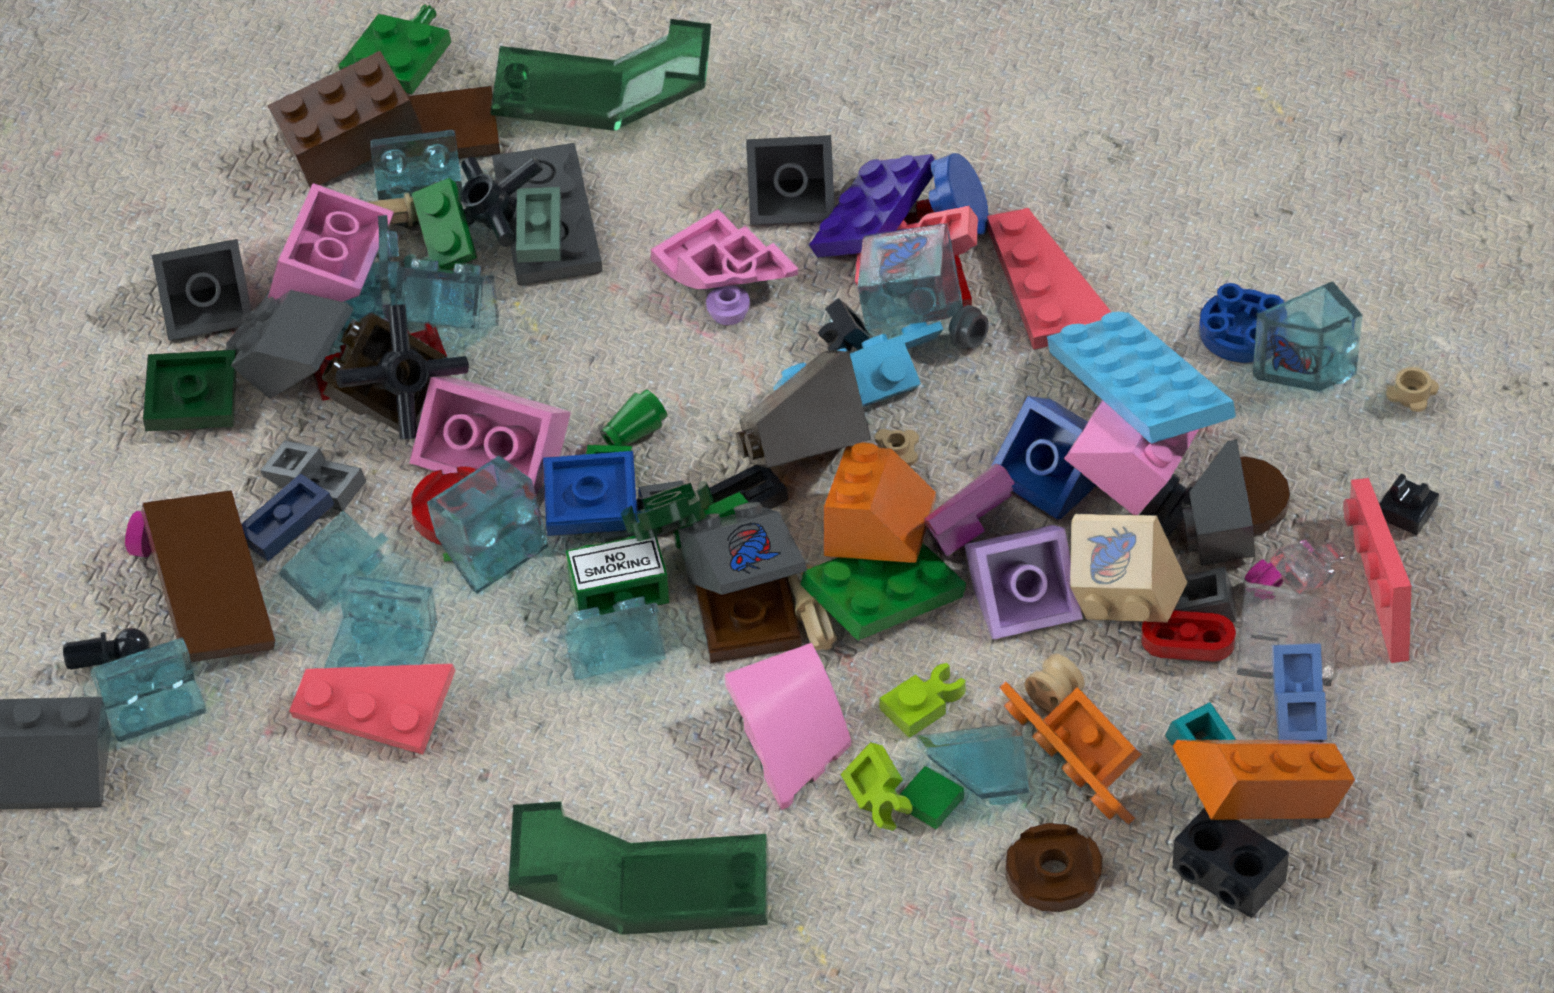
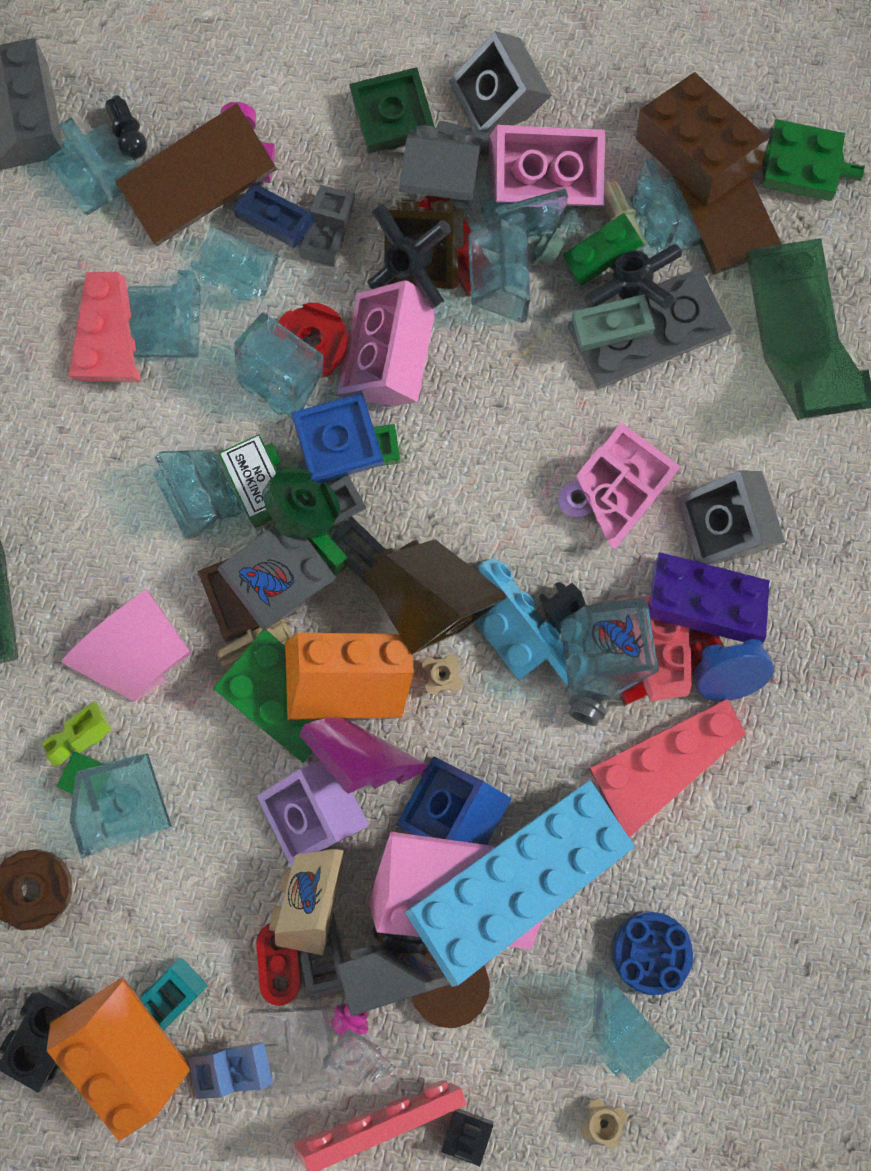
camera: 75 degrees right, 30 degrees up
green cone [600,389,668,446] -> none
lime plate [879,663,966,738] -> none
orange bracket [999,681,1142,825] -> none
tan wheel [1024,654,1085,713] -> none

